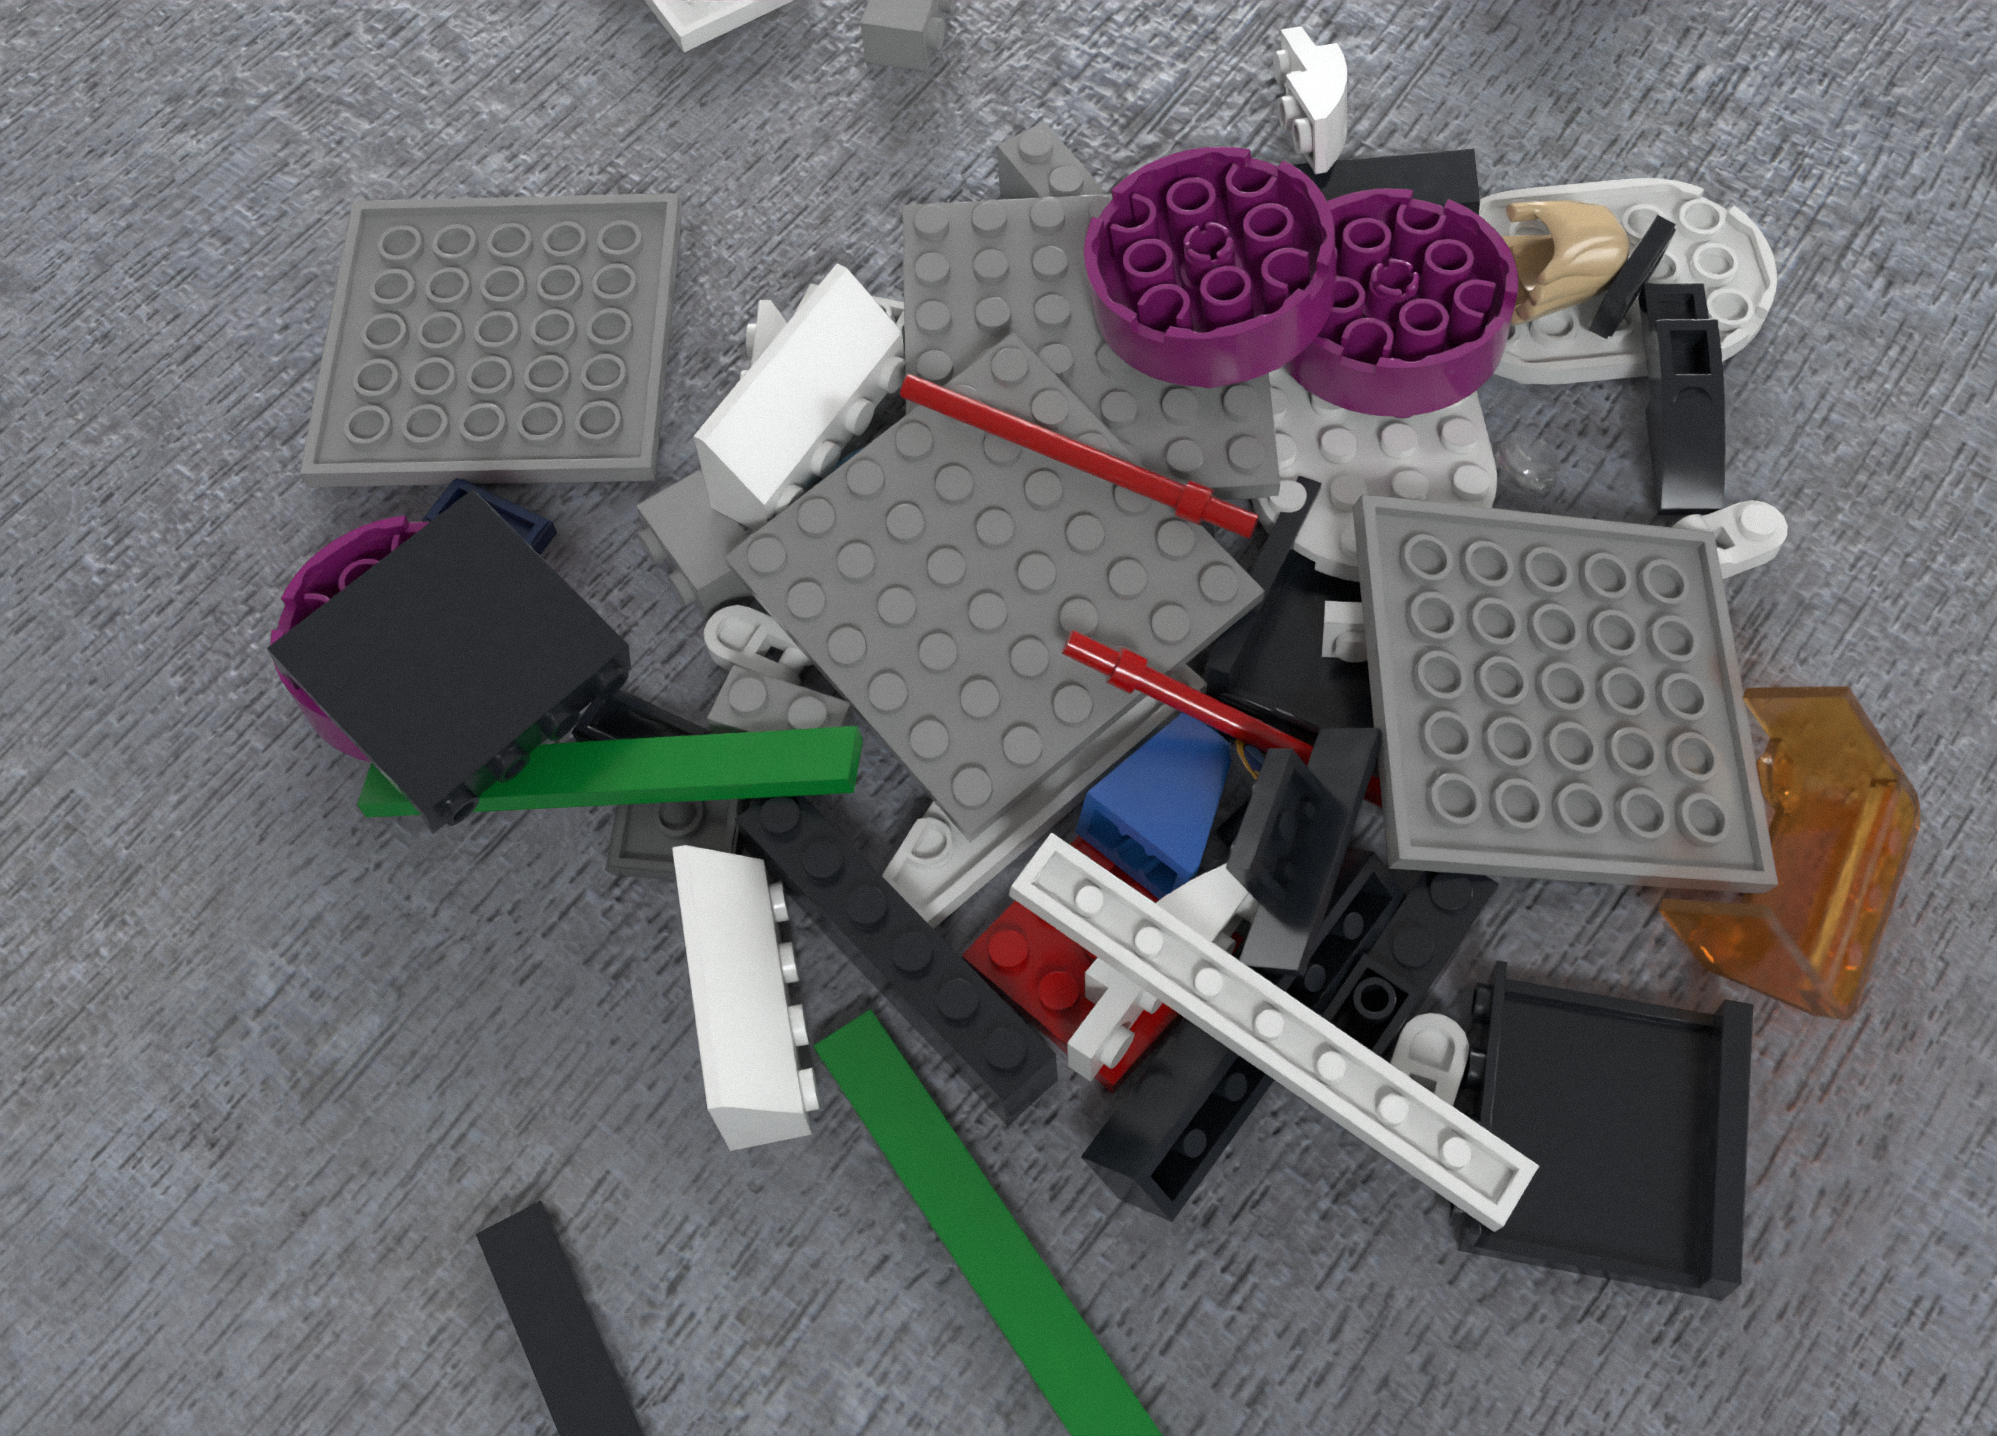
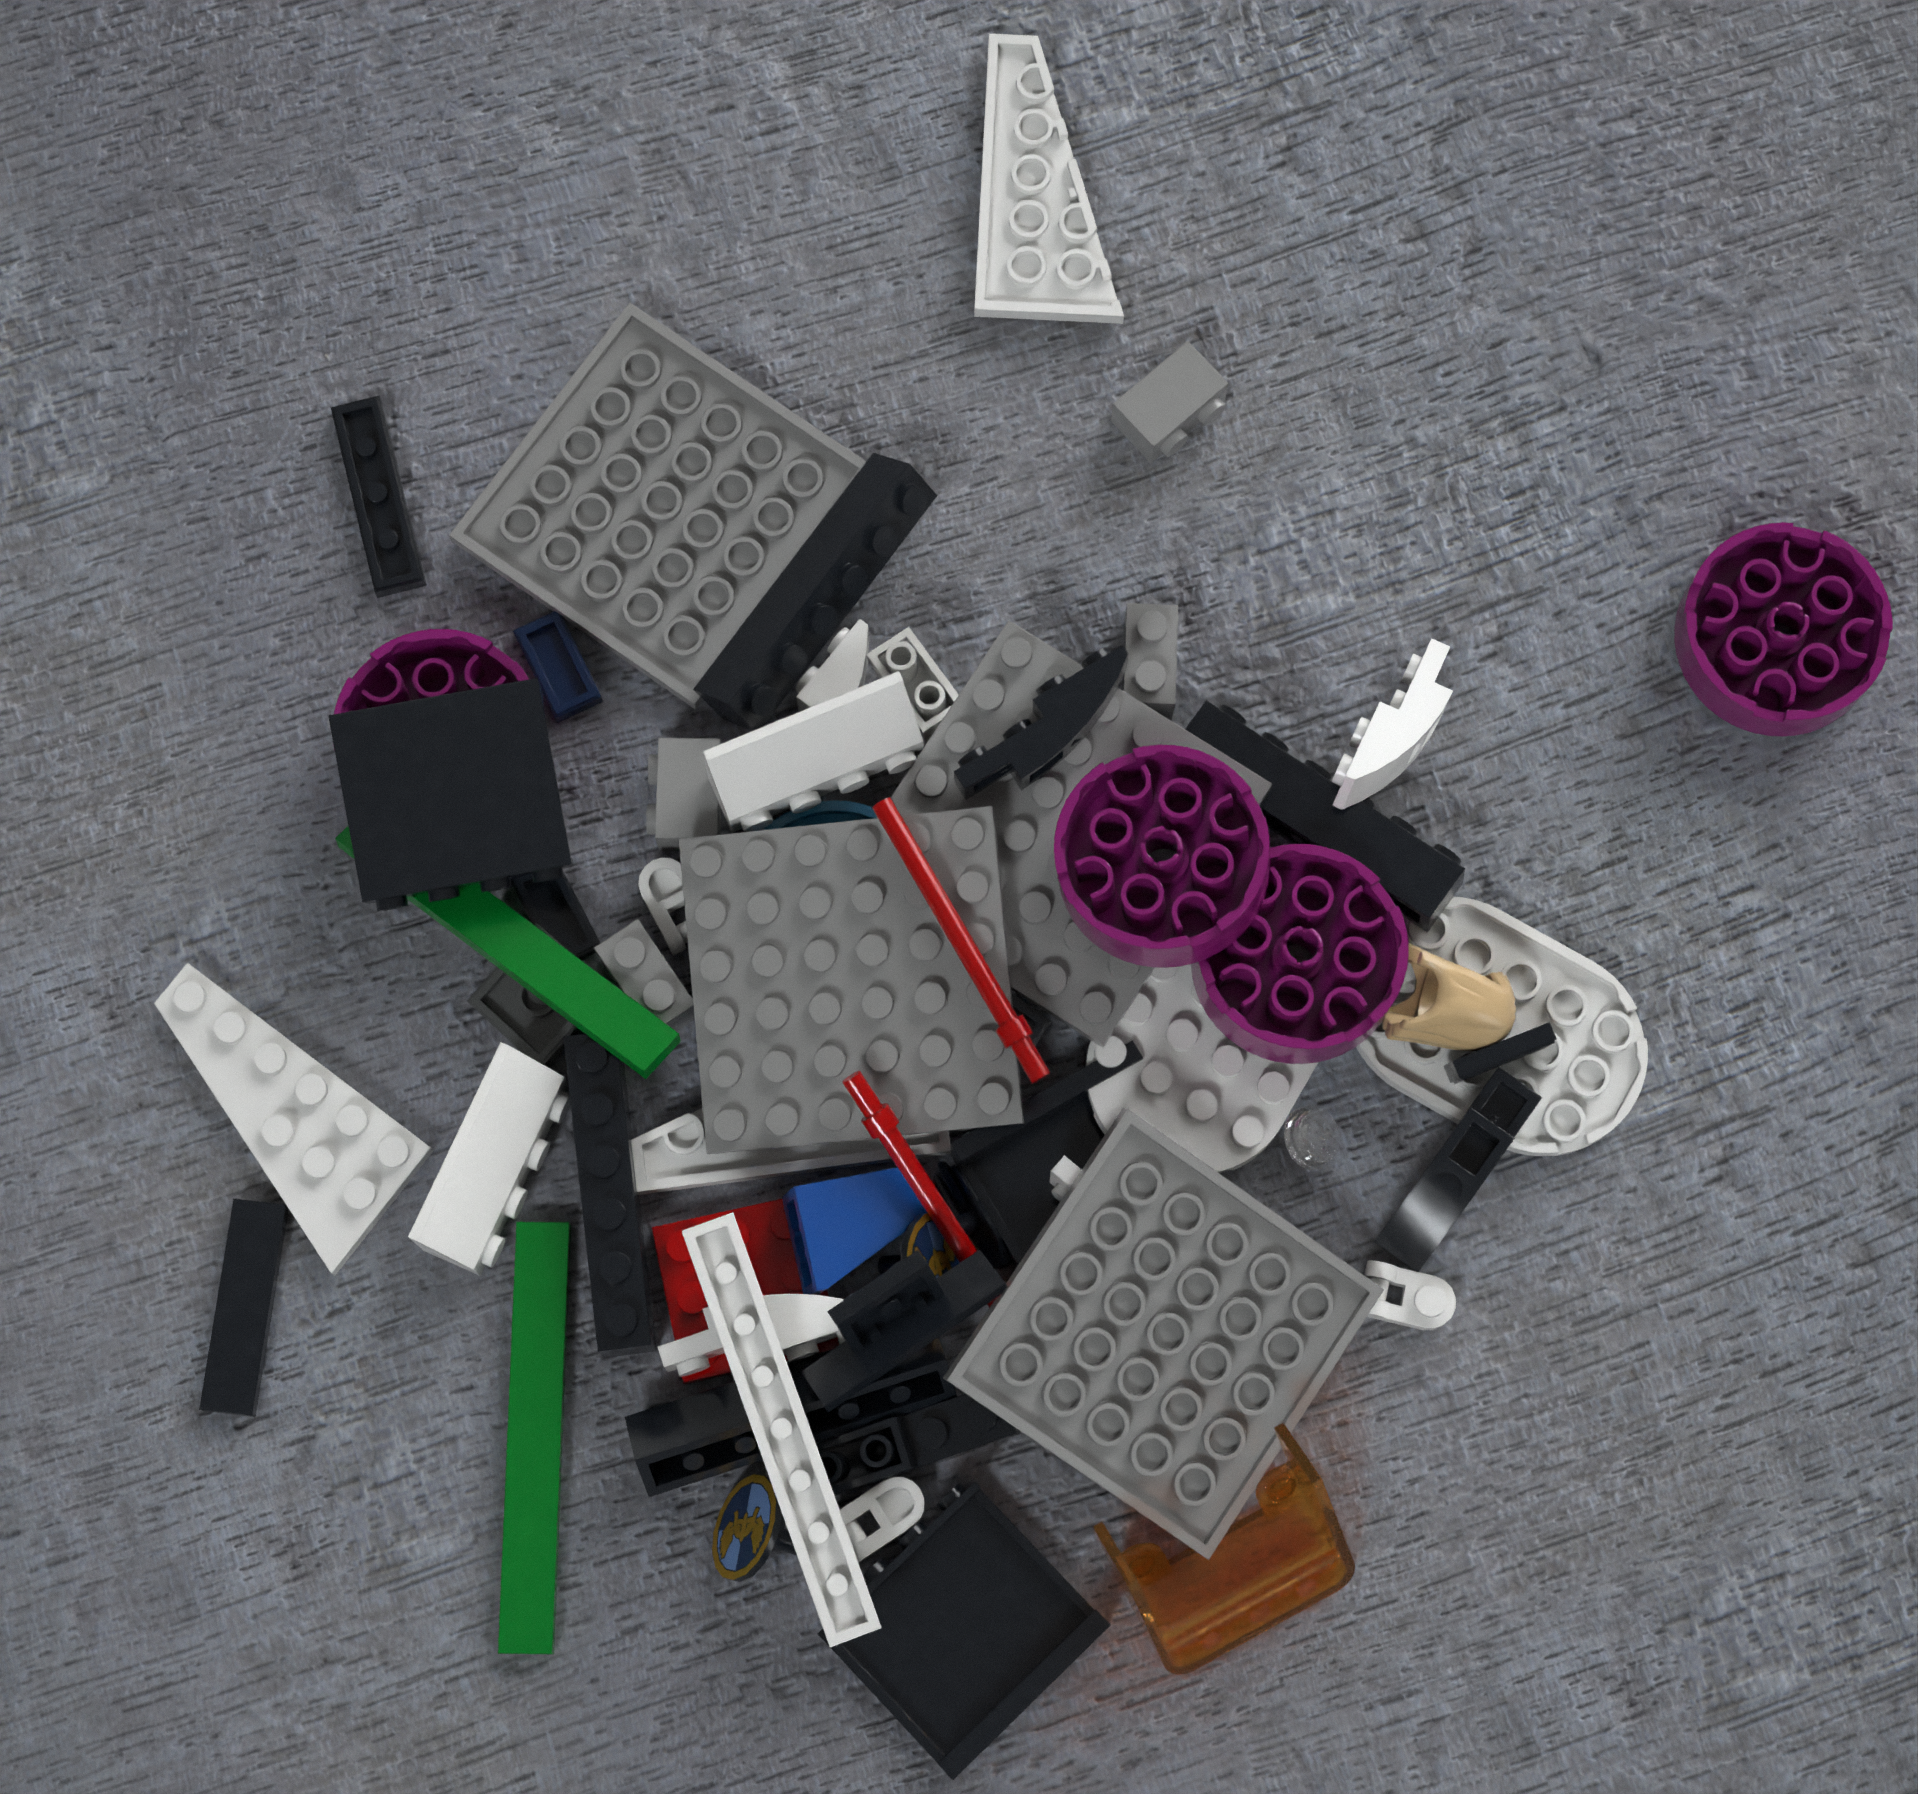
camera: 30 degrees right, 15 degrees up
none -> white wing [154,963,434,1276]
none -> black tile [331,396,427,598]
none -> black brick [693,453,938,731]
none -> shield [712,1474,797,1582]
none -> black slope [954,645,1128,800]

